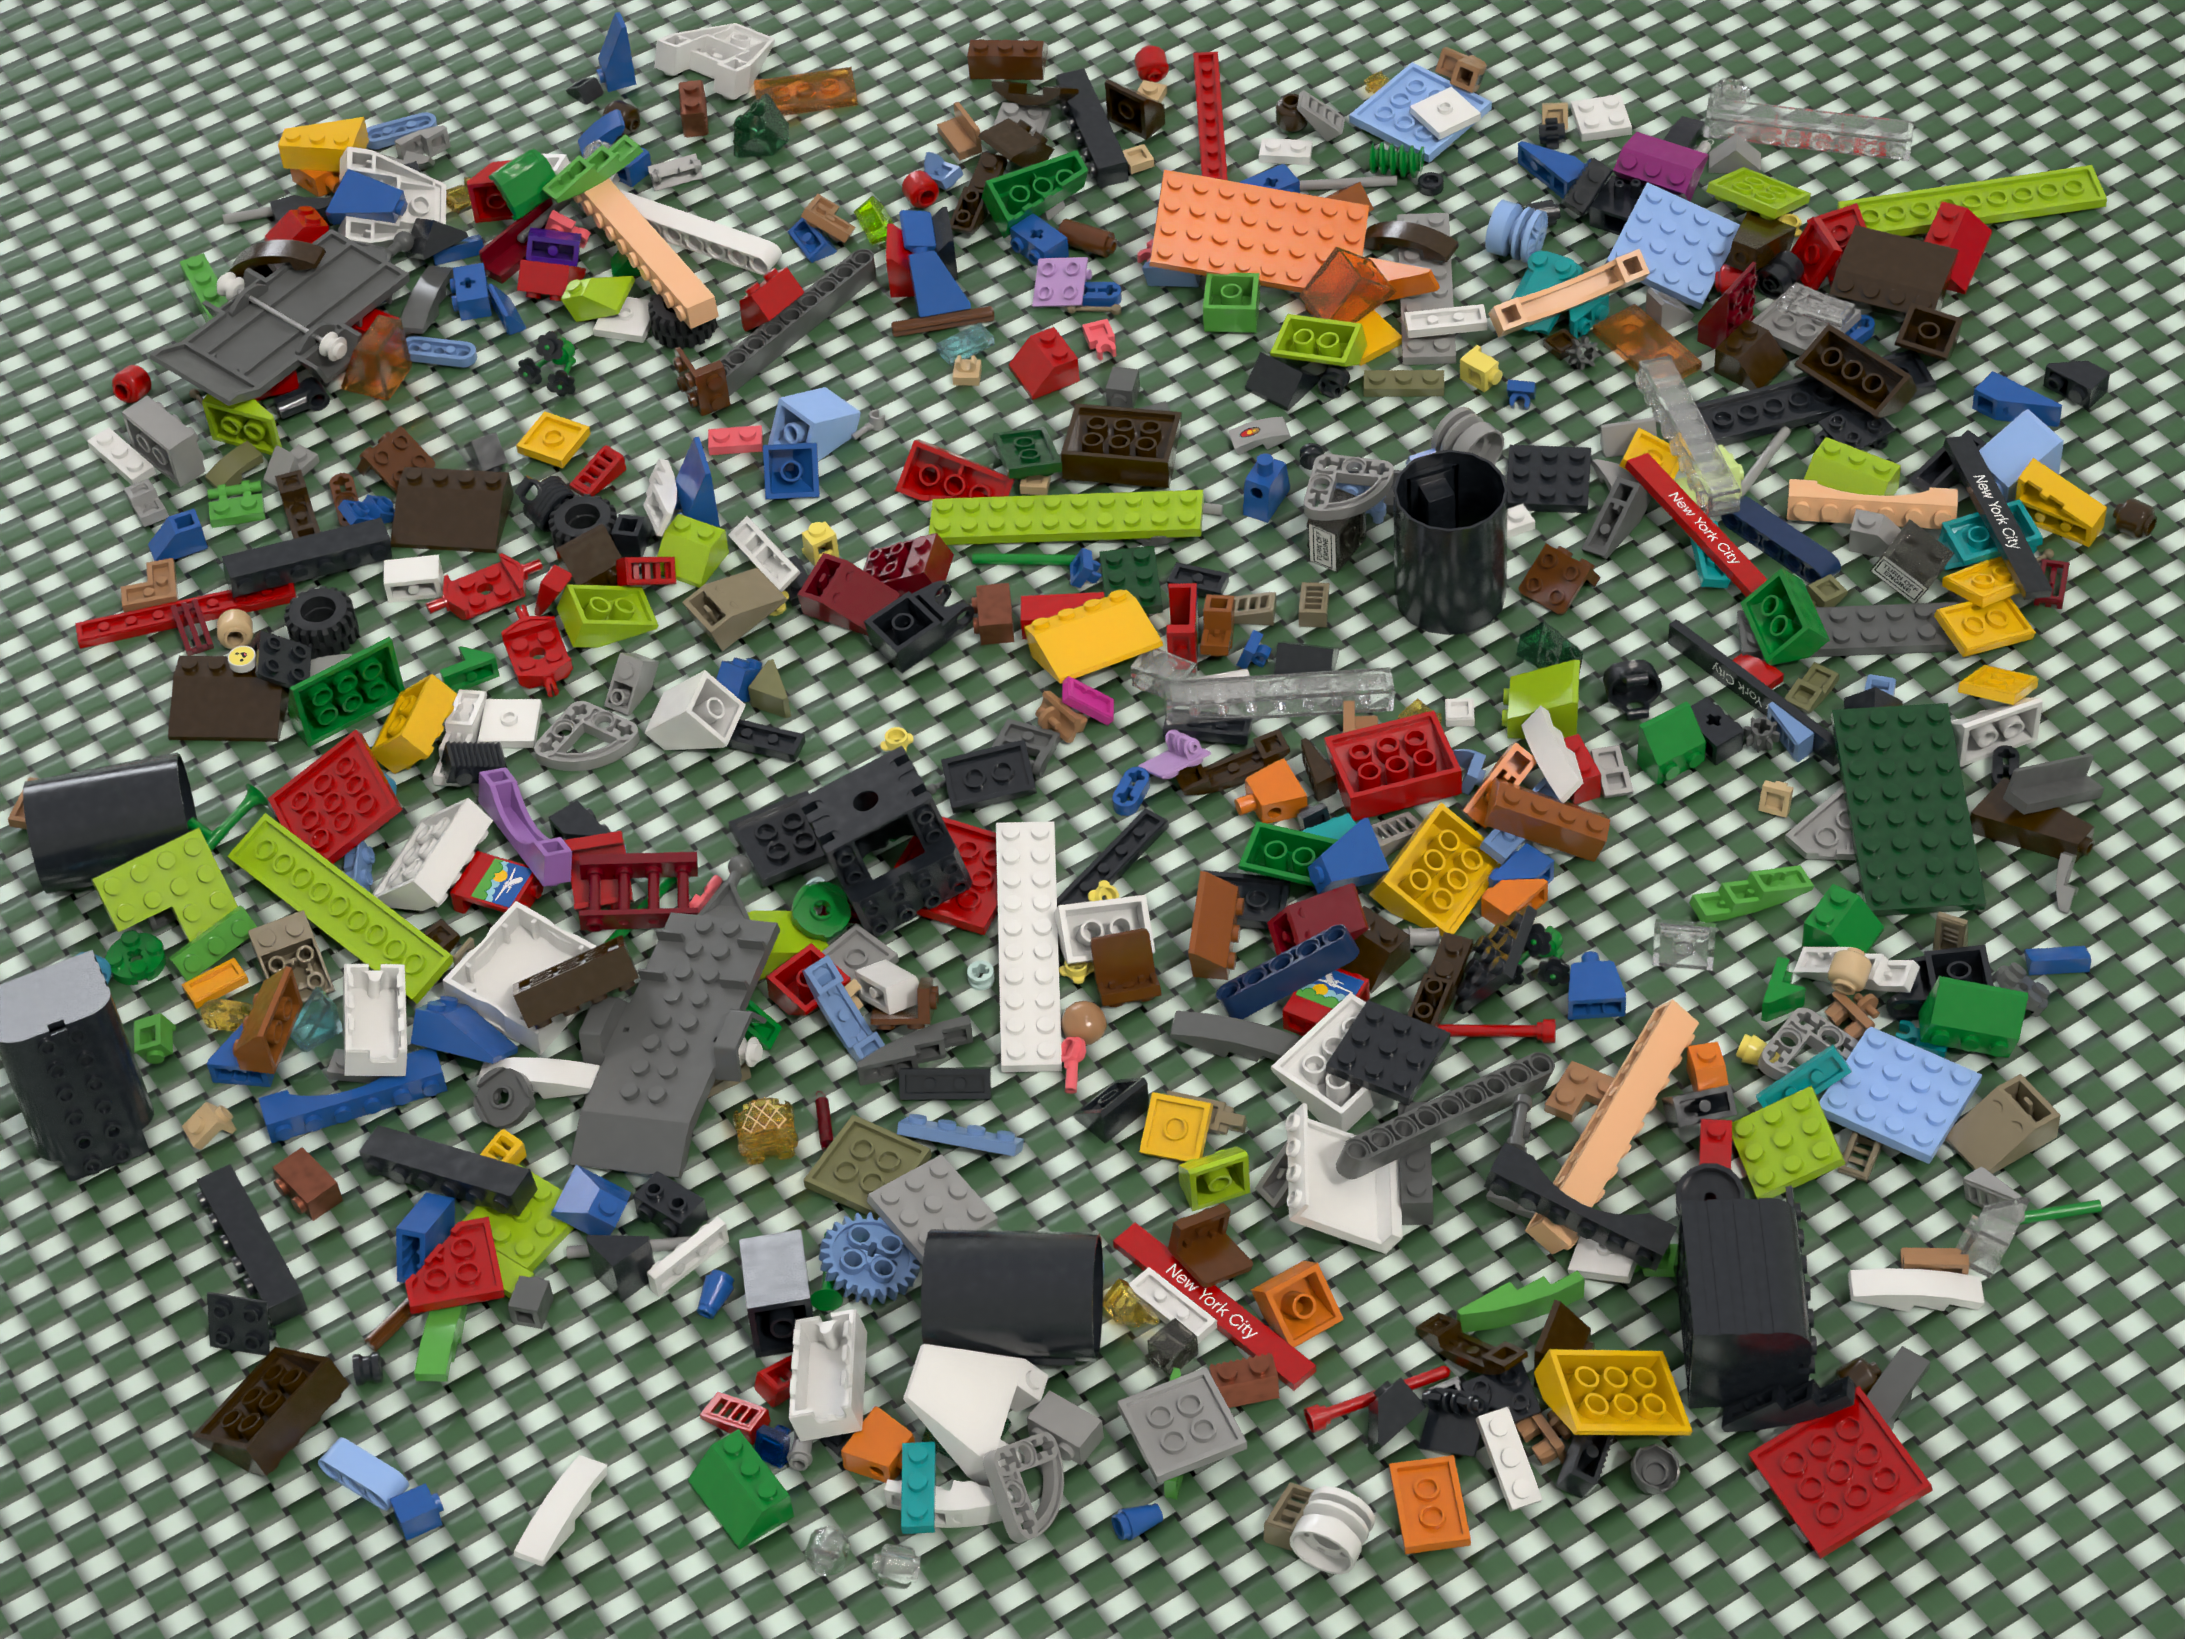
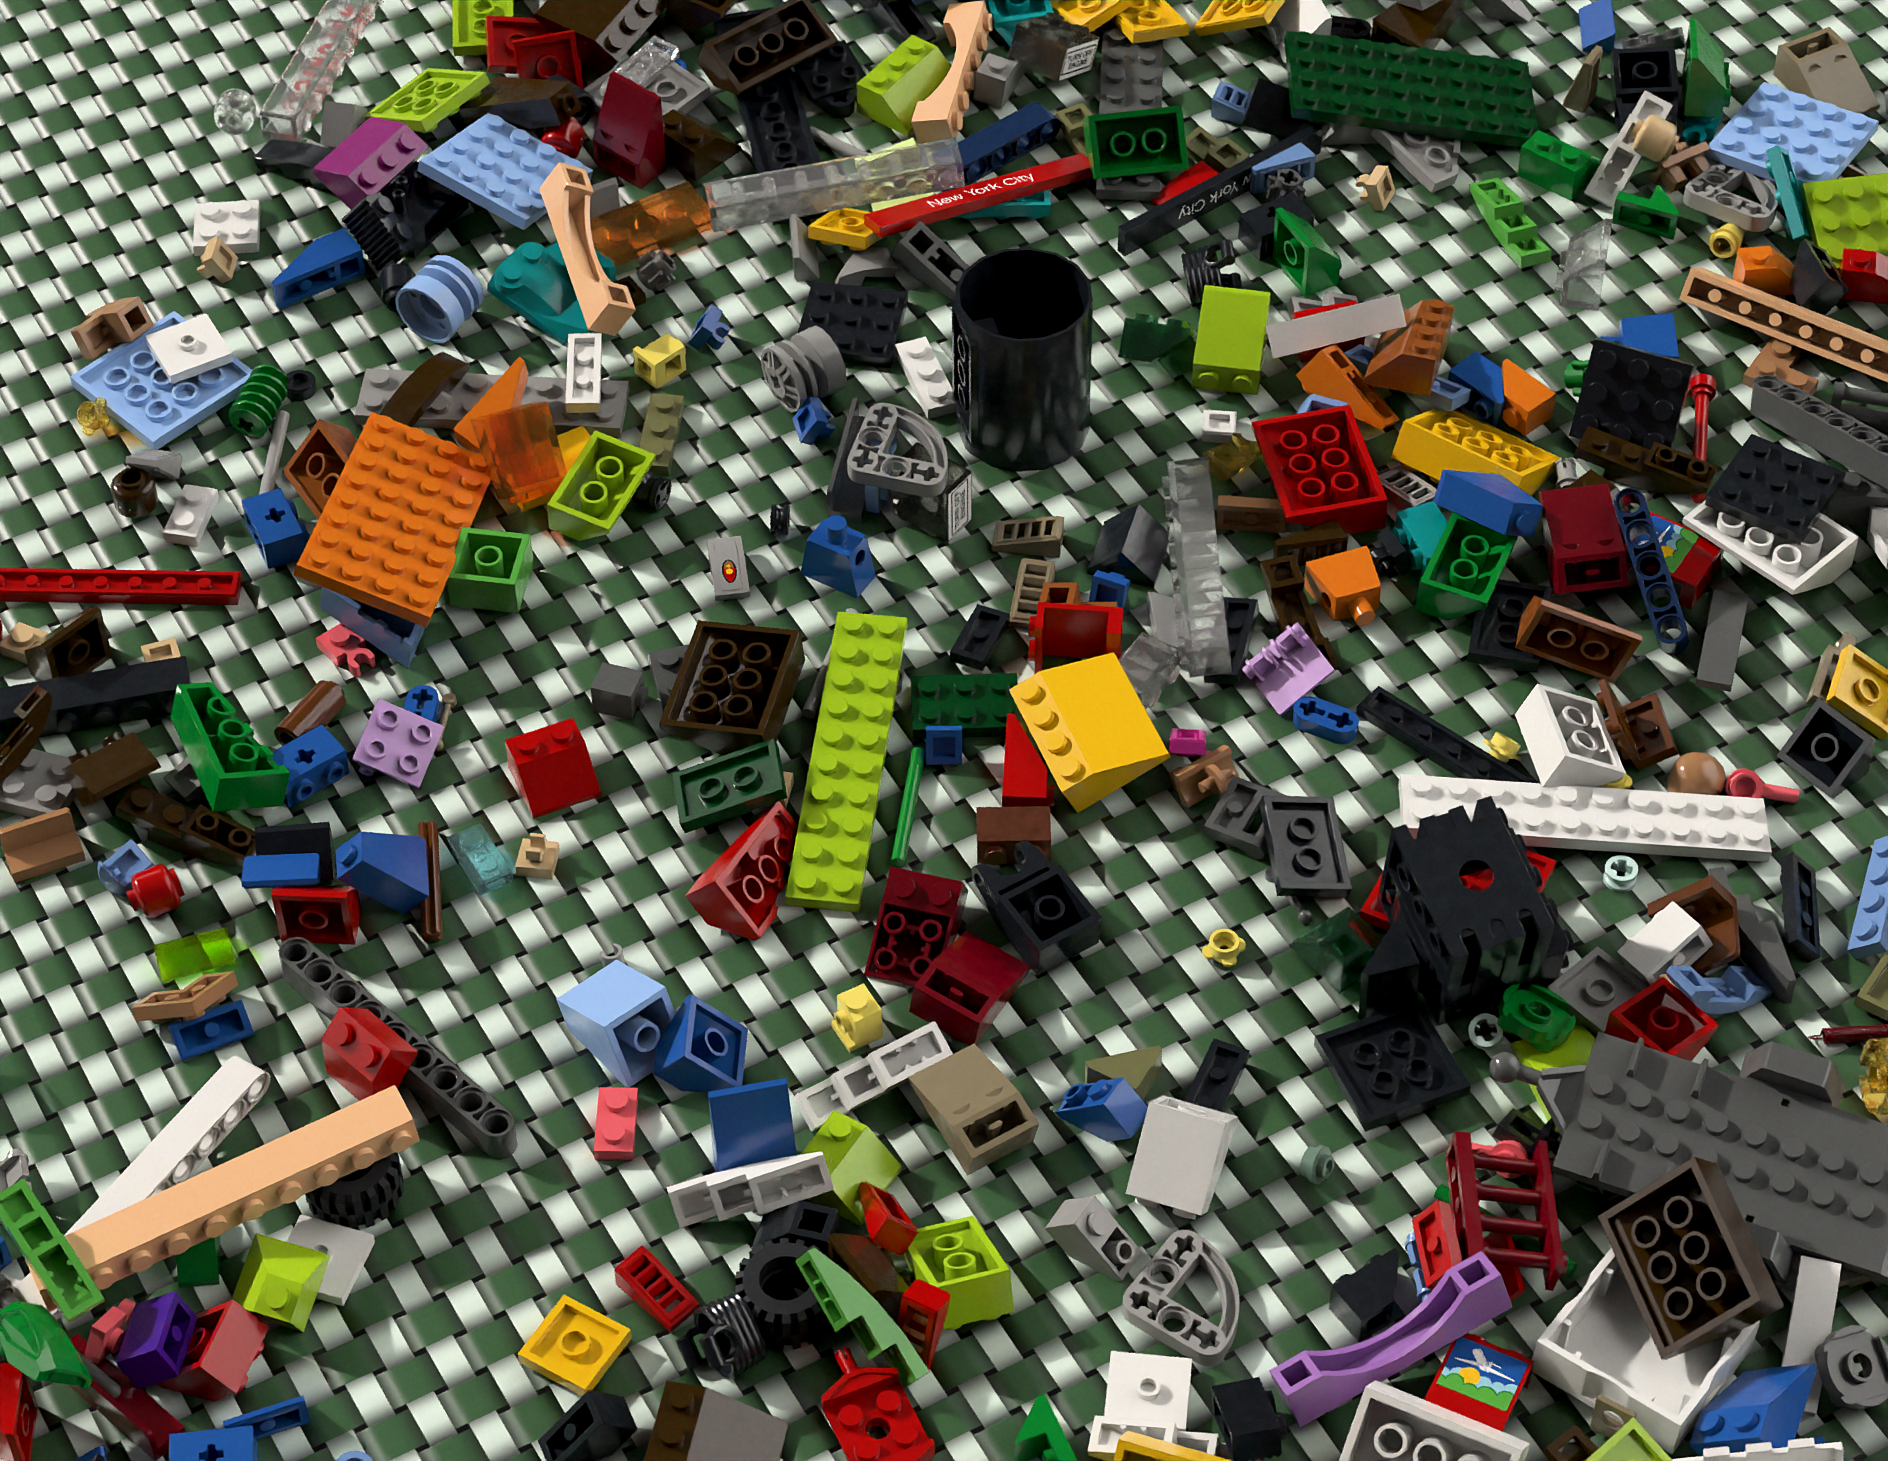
camera: 90 degrees left, 0 degrees up
red plate [501,605,573,697] -> none
black plant [518,331,576,397] -> none
reddish brown bracket [673,347,731,416] -> none
coral plate [1082,319,1116,360] -> none
black slope [1245,352,1320,412] -> none
black gear [1539,117,1566,149] -> none
none -> bright green slope [795,1247,929,1389]
none -> sand green plate [1300,1145,1334,1185]

